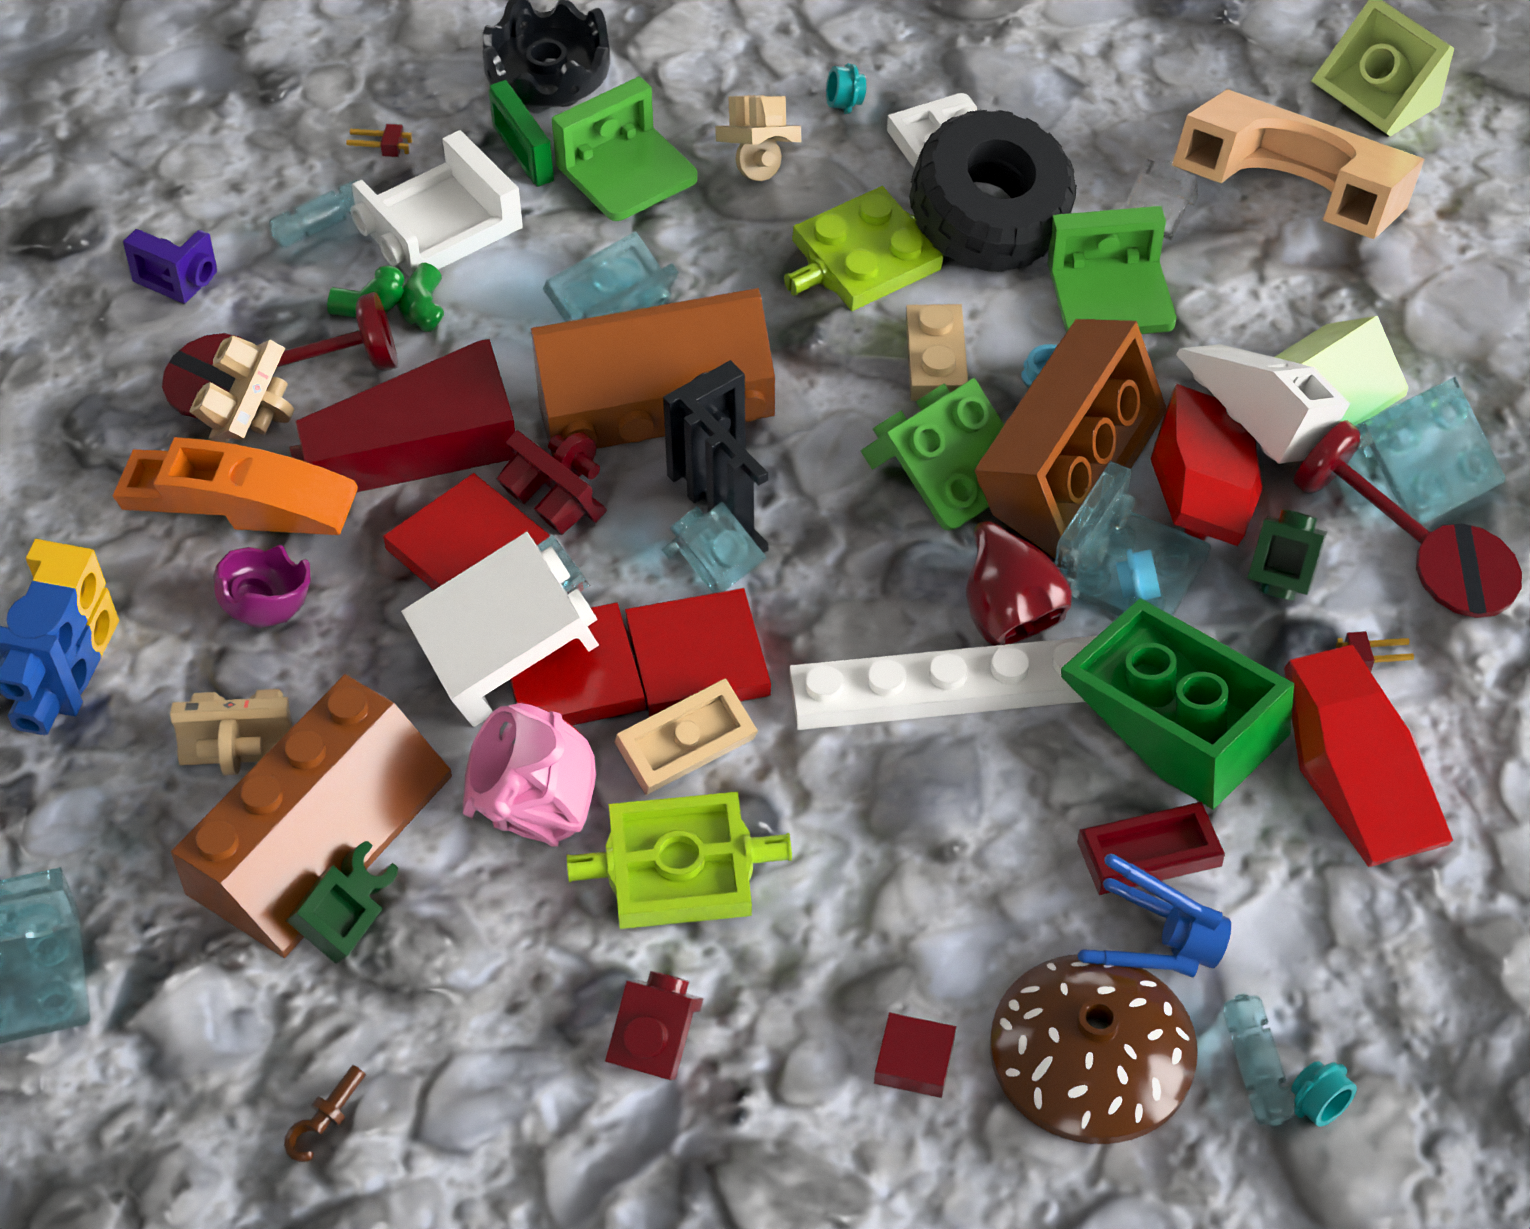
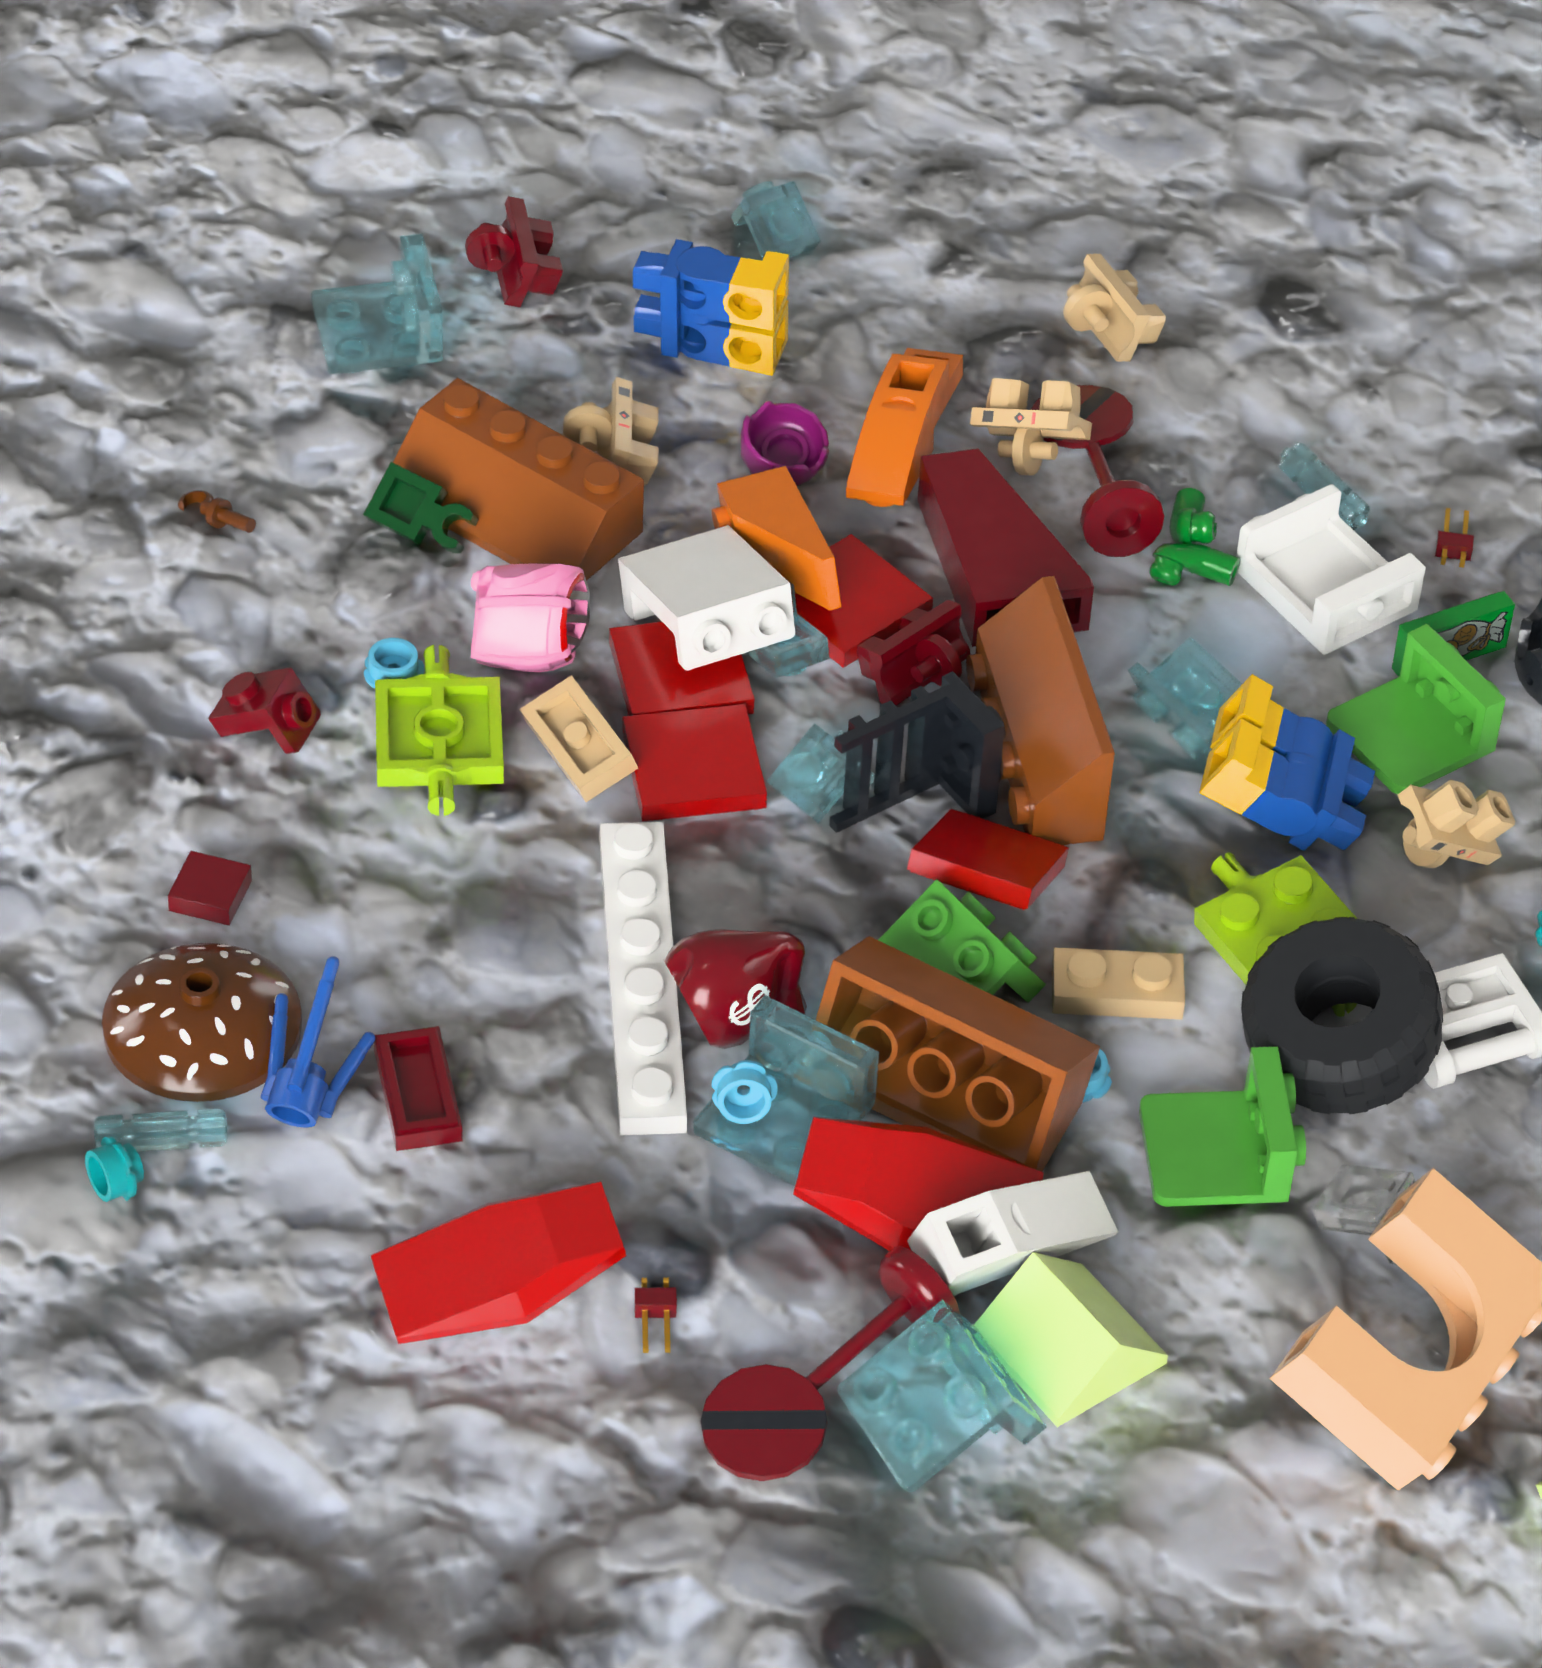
camera: 90 degrees right, 5 degrees down
dark purple bracket [123,228,217,304] -> none
green slope [1061,598,1294,810] -> none
dark green brick [1247,509,1327,600] -> none
none -> medium azure plate [364,638,425,688]
none -> orange slope [712,466,841,610]
none -> red tile [907,808,1069,910]
none -> tan hips [1063,253,1166,362]
none -> blue hips [1199,674,1375,851]

